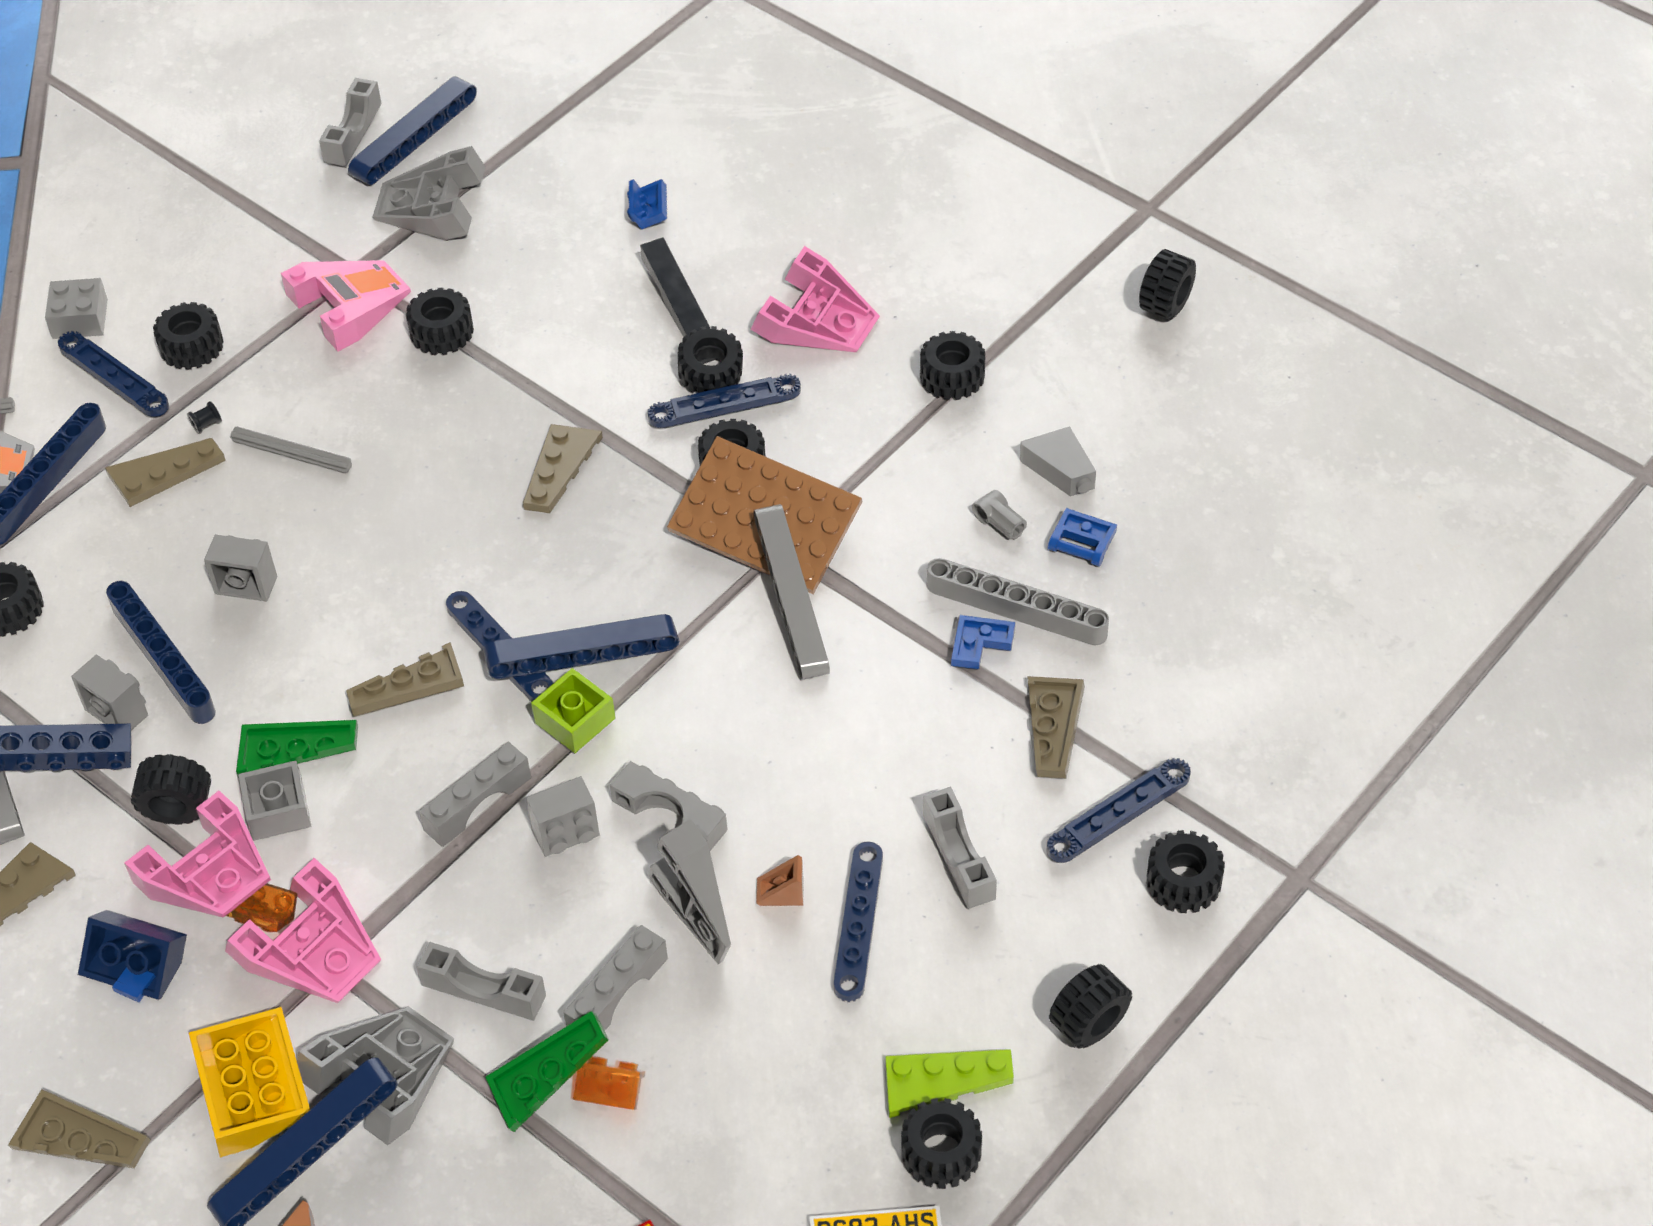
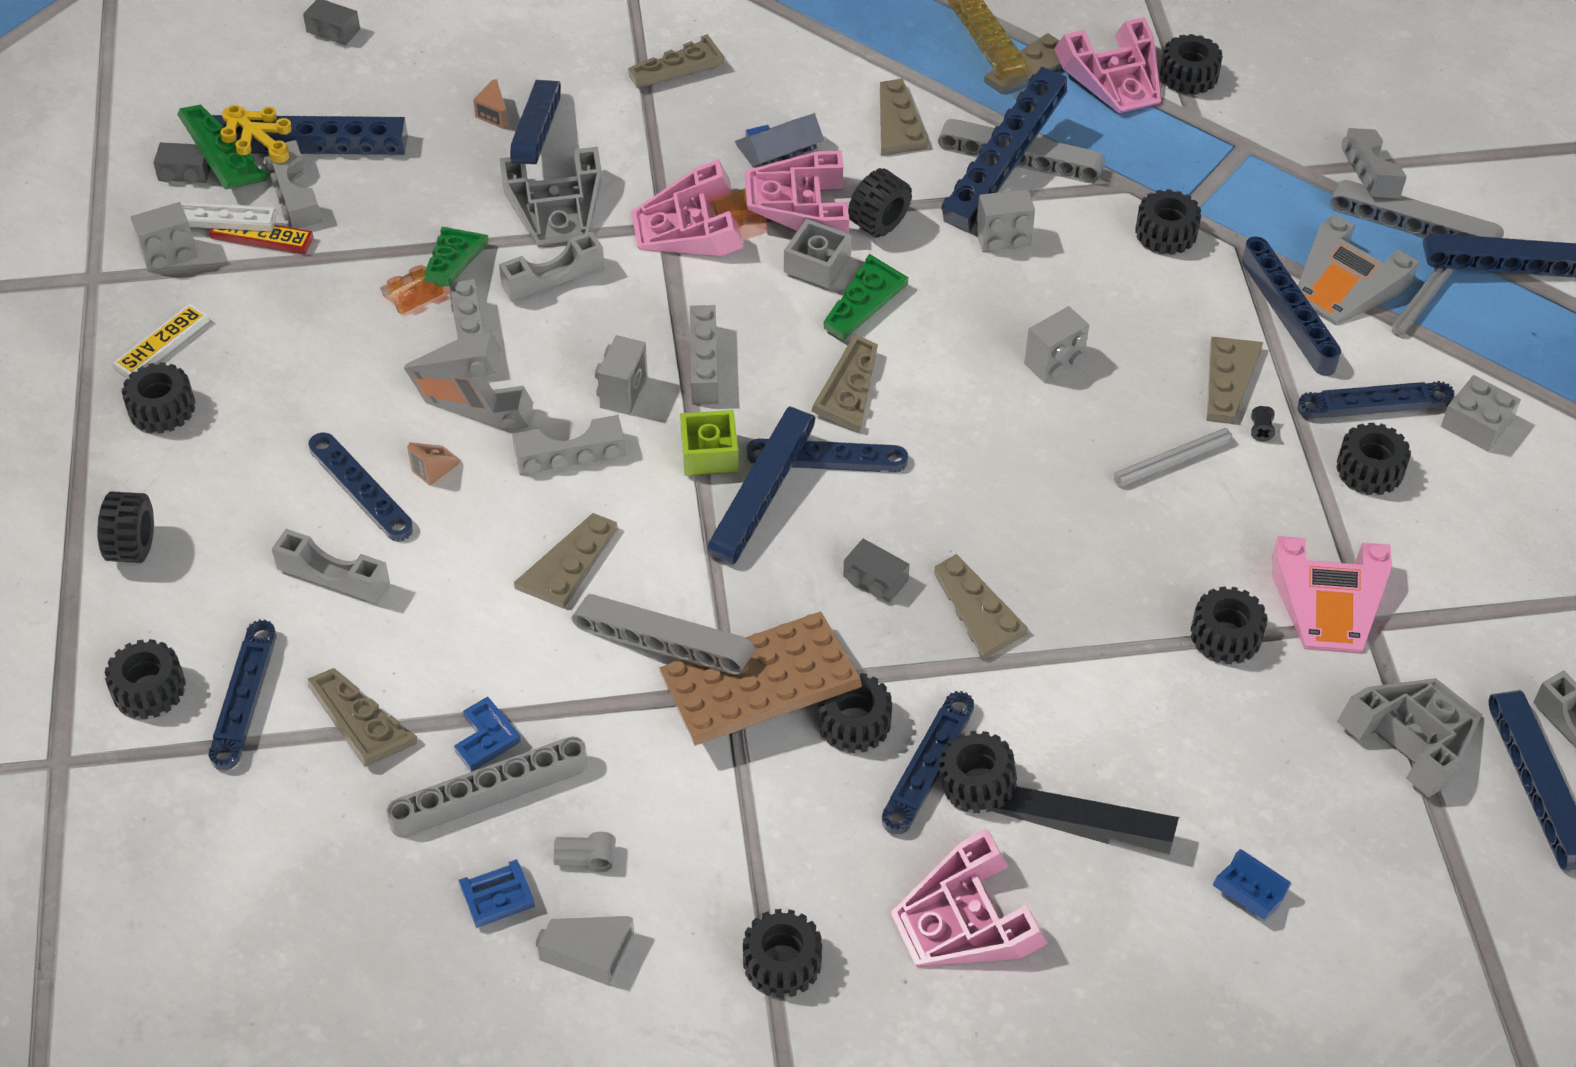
camera: 130 degrees right, 0 degrees up
dark blue beam [106,581,216,724] -> none
yellow slope [188,1007,310,1157] -> none
lime wing [886,1049,1014,1118] -> none
none -> dark tan wing [514,513,618,609]
none -> dark grey brick [843,538,910,603]

